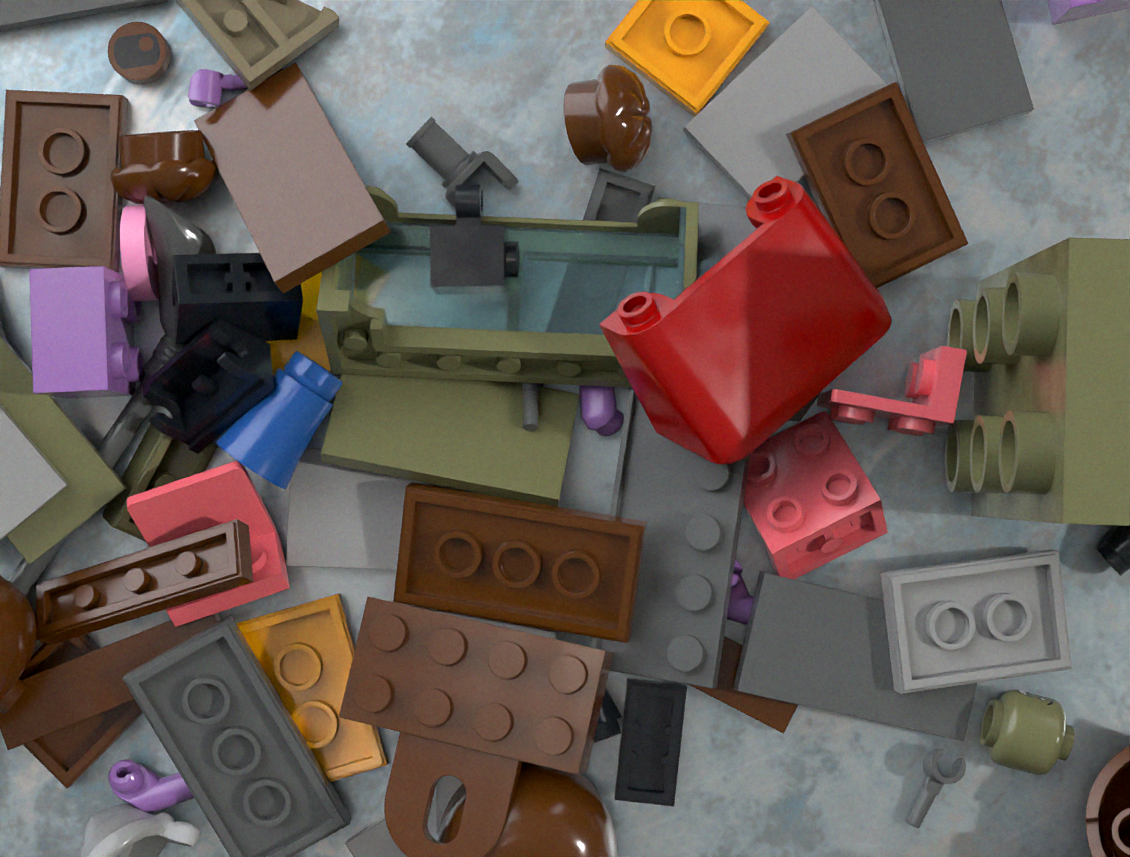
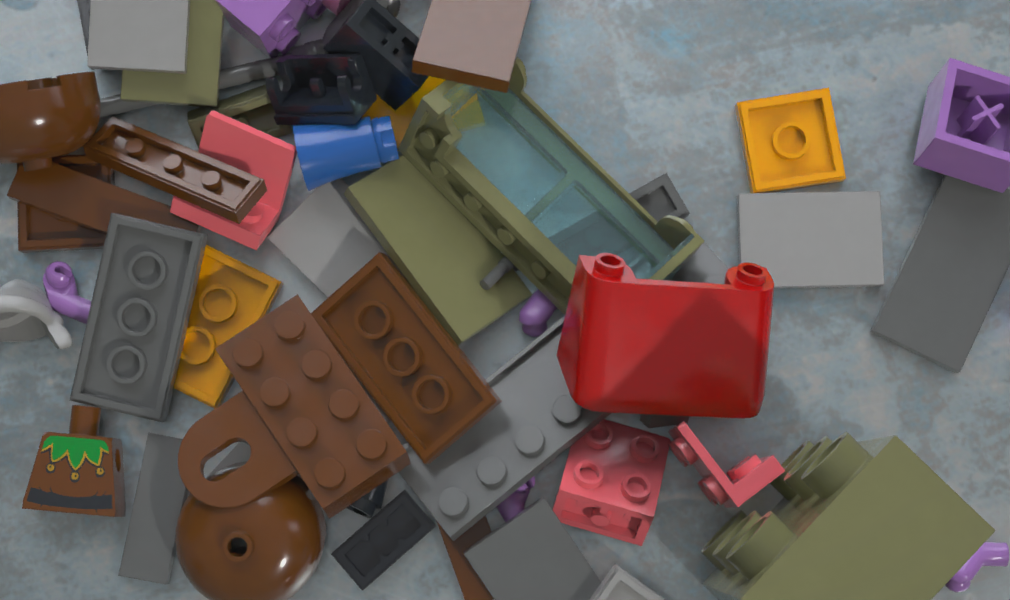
camera: 40 degrees right, 5 degrees down
dark grey piece [406,116,519,213] -> none
black brick [430,184,520,295] -> none
reddish brown piece [563,64,653,172] -> none
reddish brown tile [786,82,969,288] -> none

